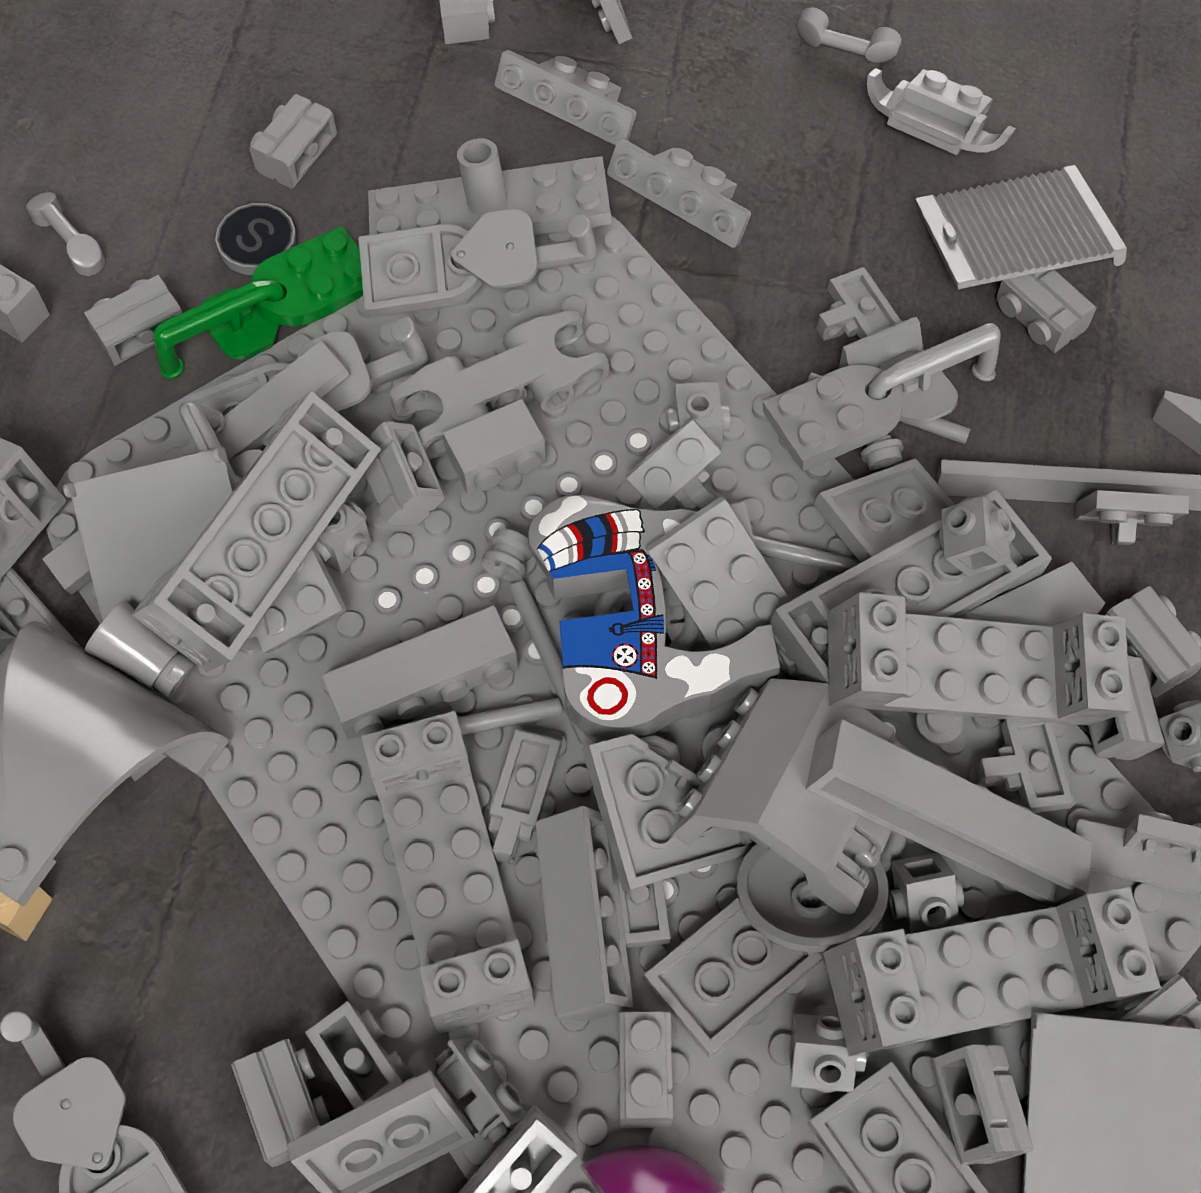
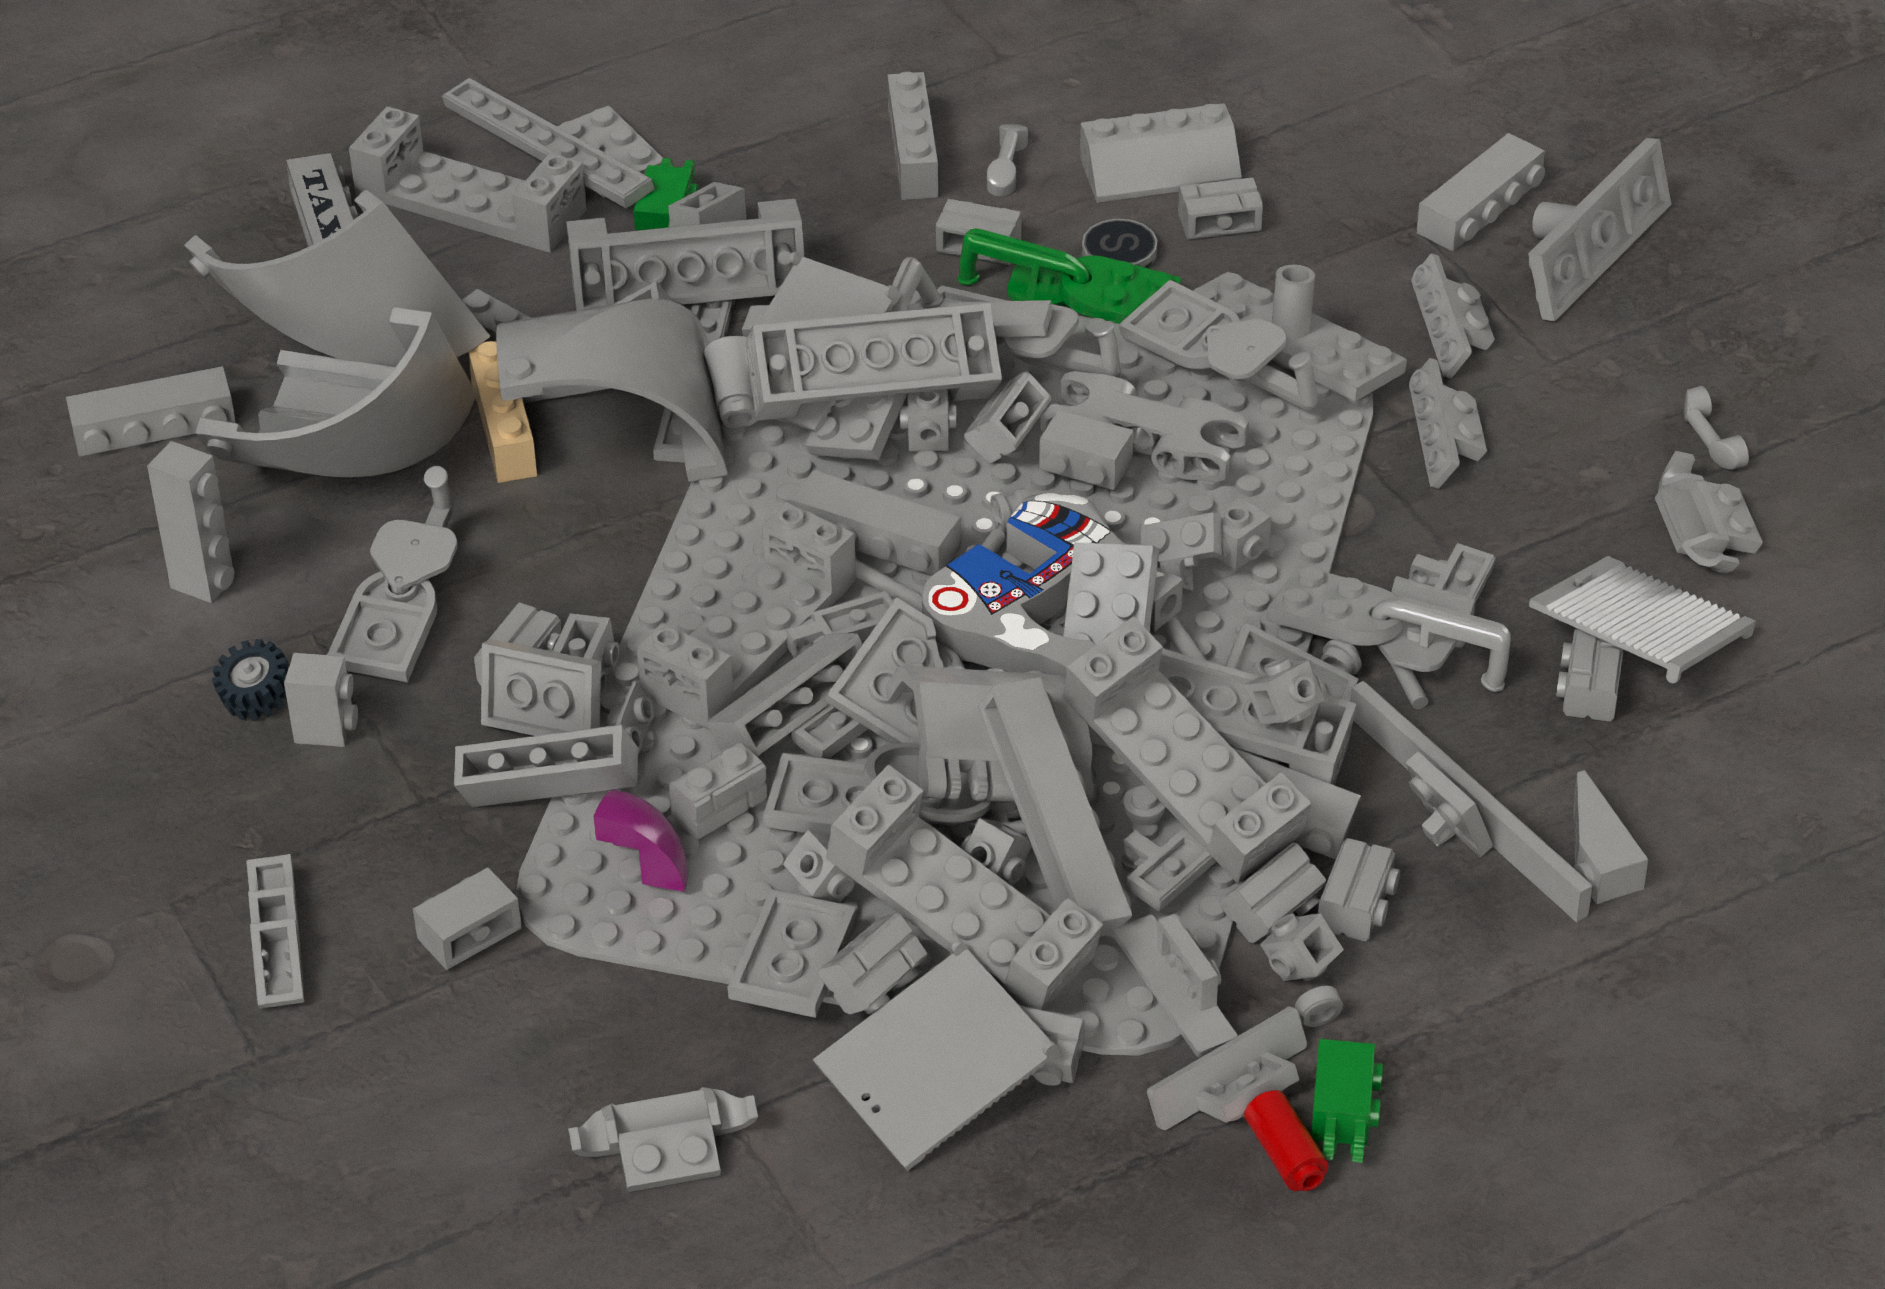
camera: 50 degrees right, 20 degrees down
none -> light grey slope [1080,103,1242,203]

